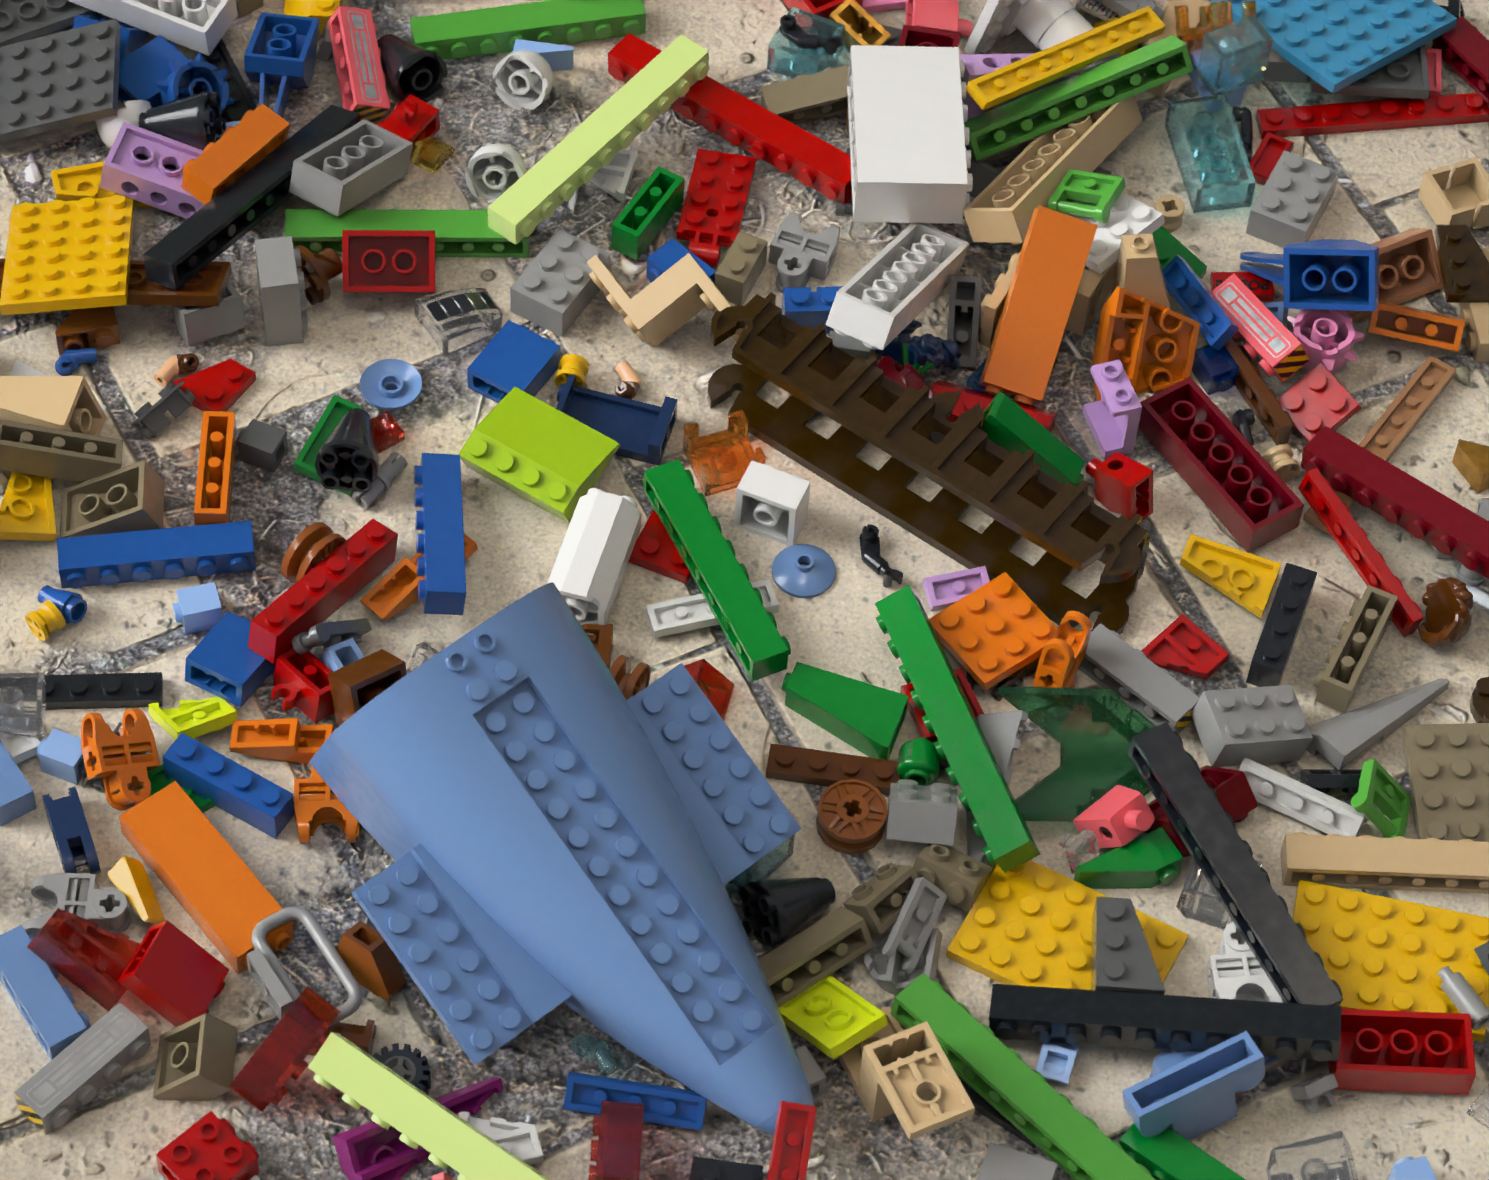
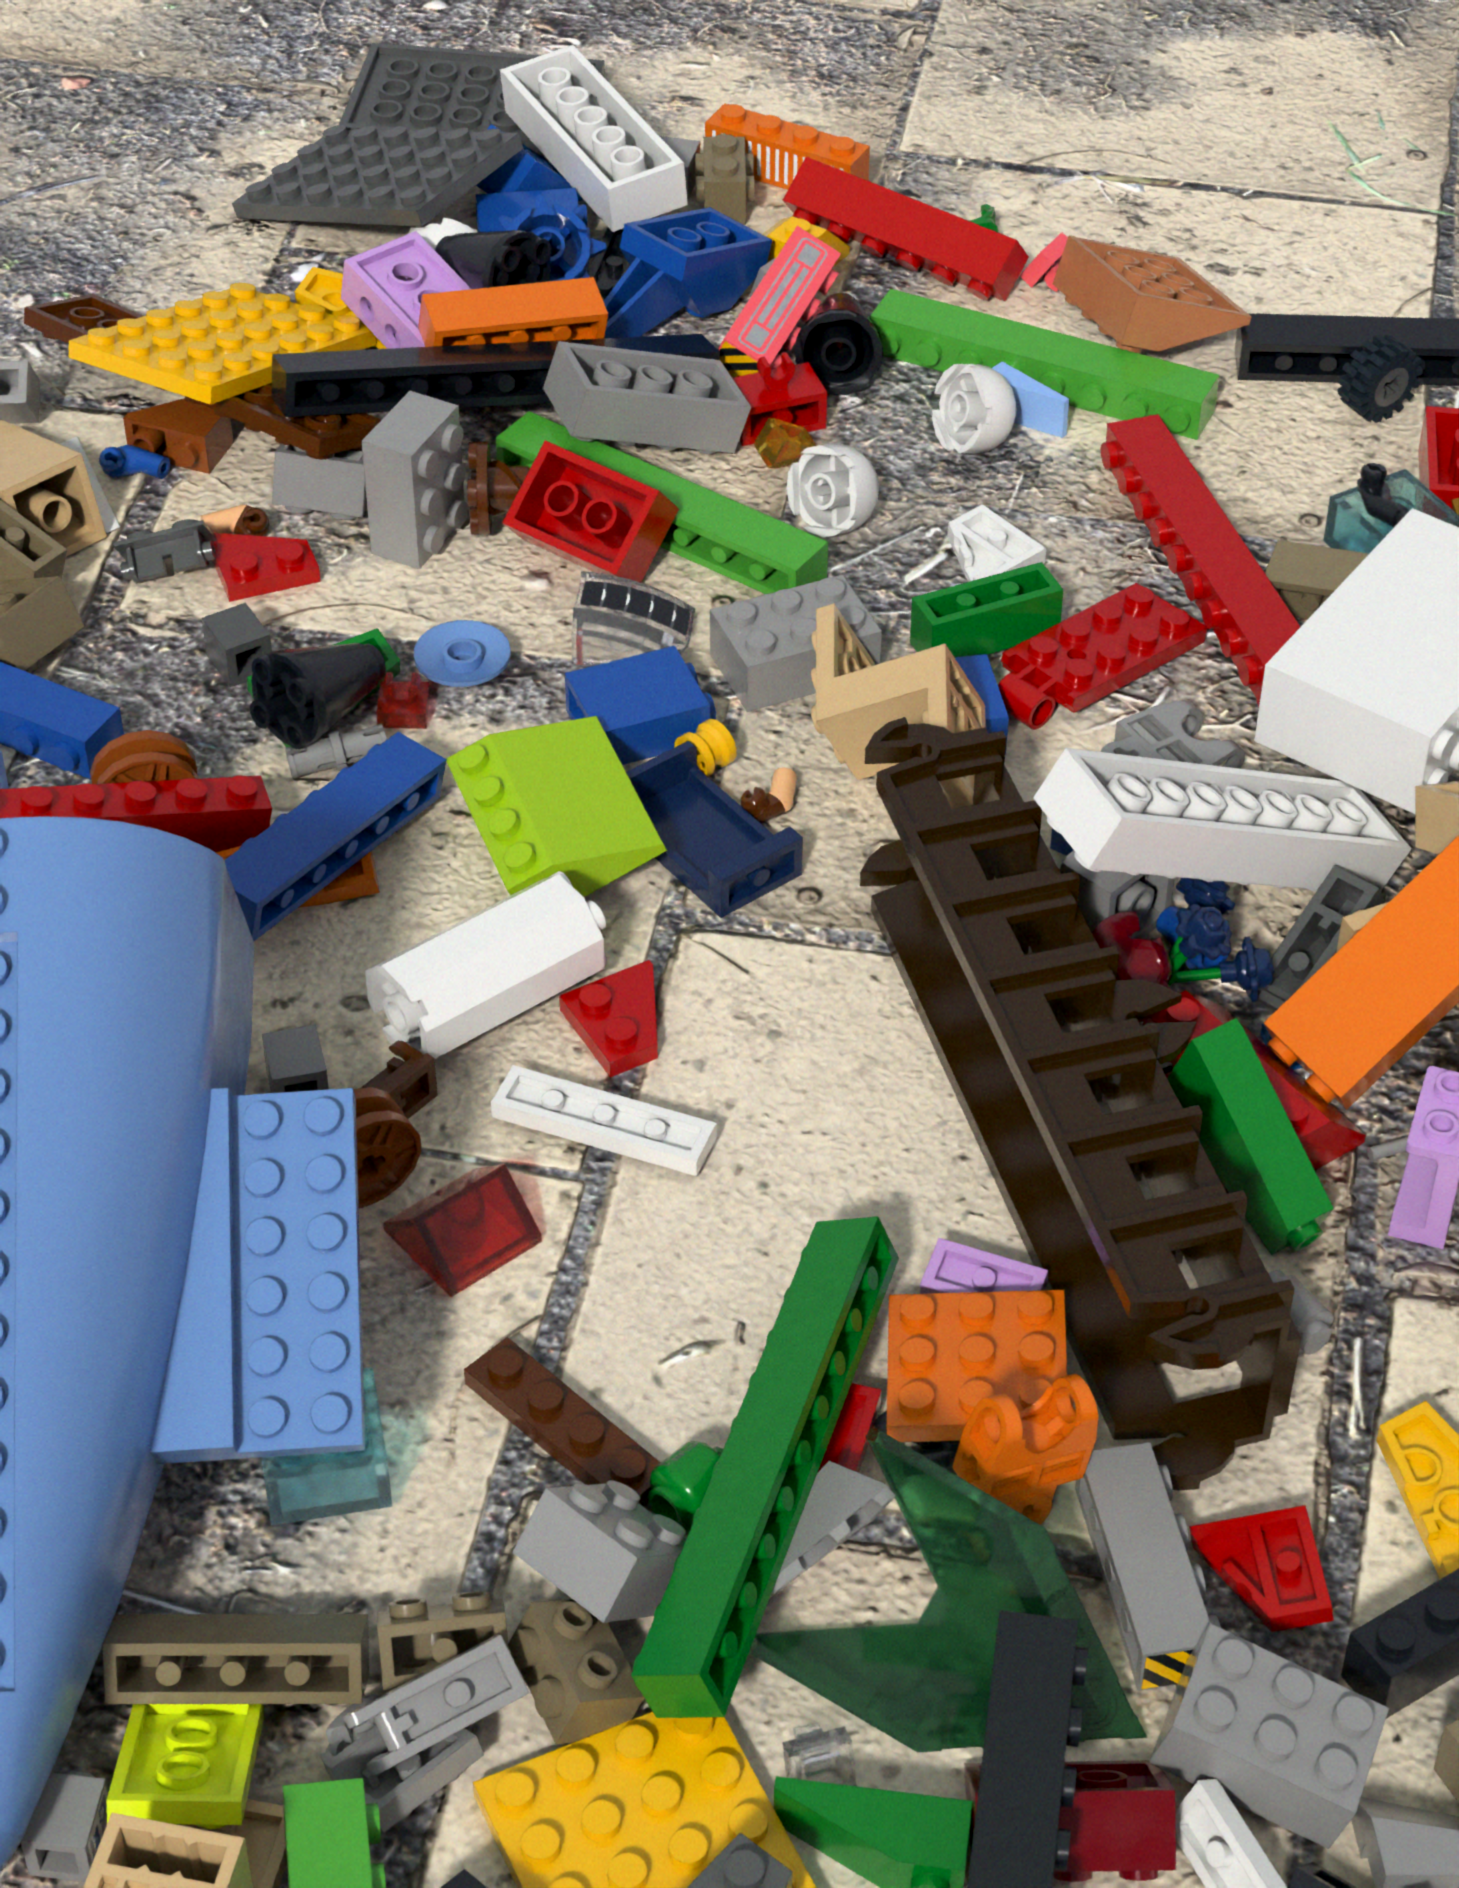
camera: 40 degrees right, 10 degrees down
orange brick [194,411,237,526] -> none
yellowish green brick [488,34,709,245] -> none
green brick [643,459,791,682] -> none
clear orange panel [683,410,765,497] -> none
dark tan brick [715,231,768,306] -> none
white brick [734,461,811,546] -> none
black cone [739,877,836,947] -> none
medium blue dish [772,544,836,598] -> none
green slope [781,662,909,760] -> none
dark orange wheel [816,779,888,855] -> none
black arm [859,524,903,588] -> none
coral torso [1073,785,1155,848] -> none
red torso [1086,452,1153,521] -> none
none -> light grey piece [1367,1136,1408,1161]

